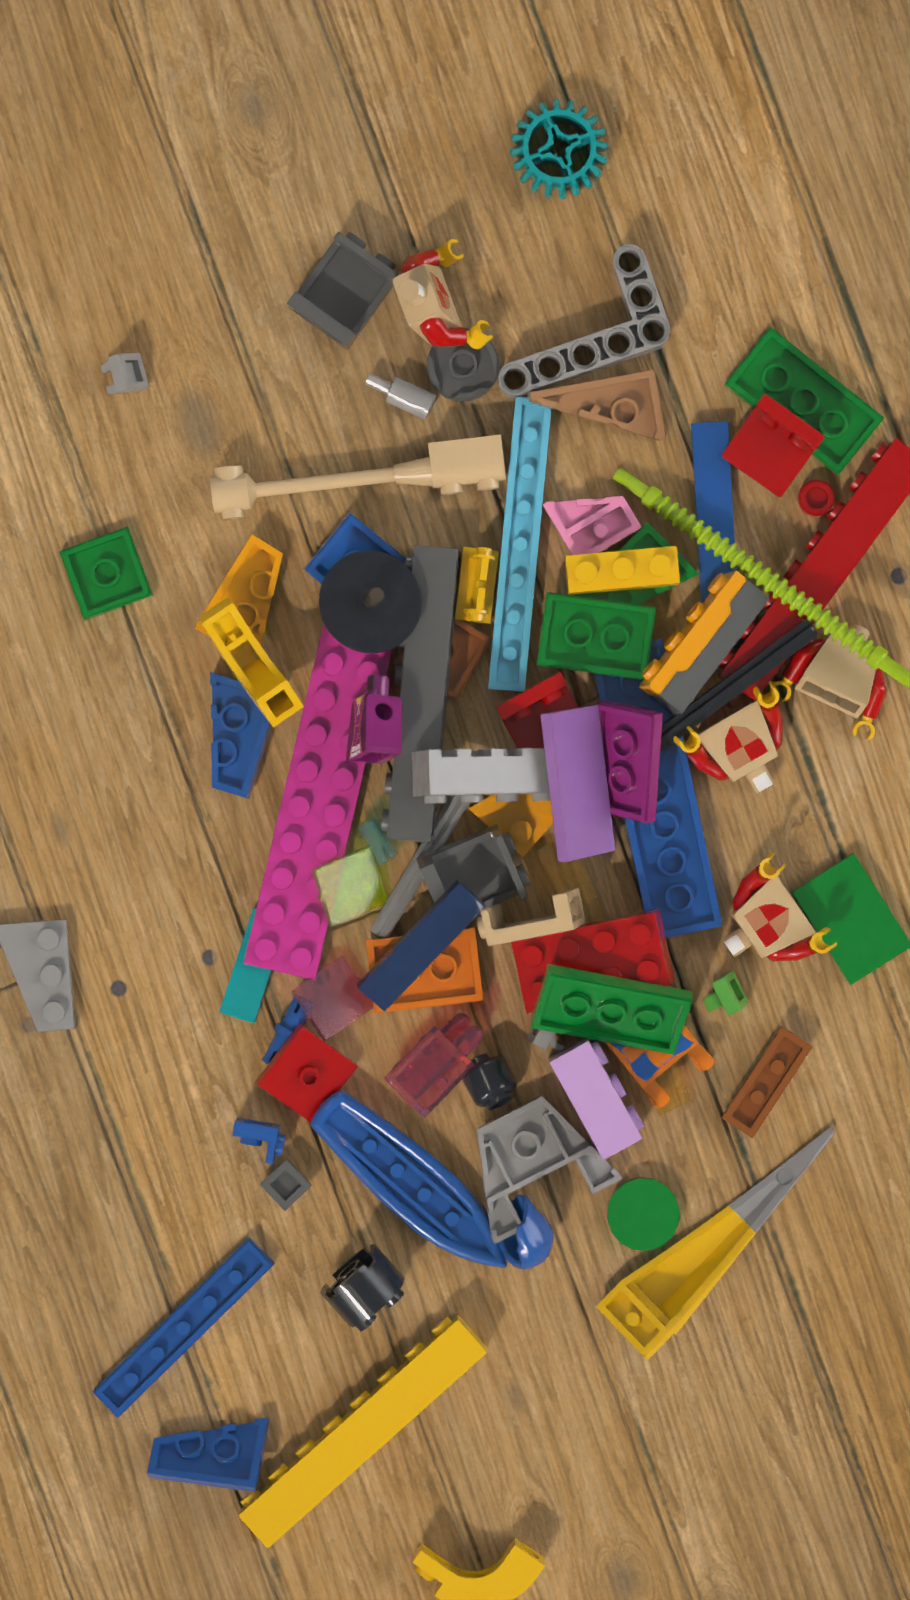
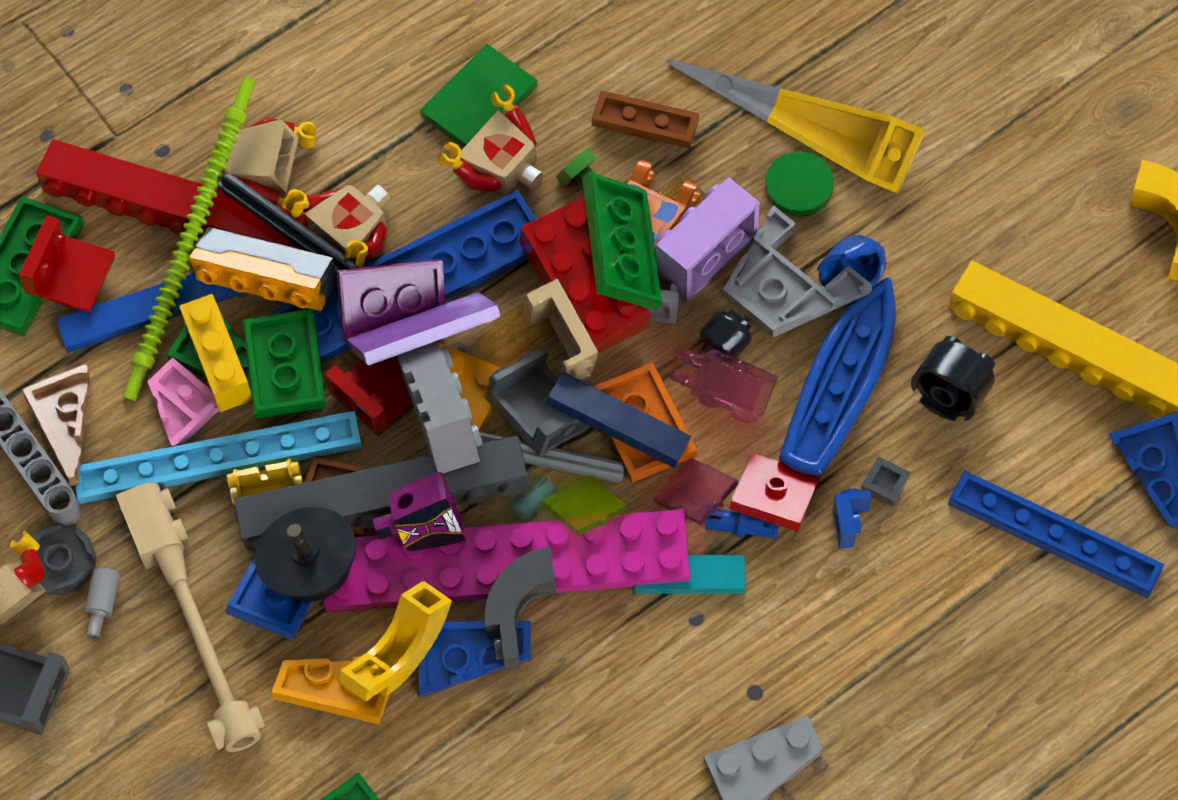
camera: 100 degrees left, 25 degrees down
red tile [797,480,835,517] -> none
none -> dark grey arch [484,547,556,671]

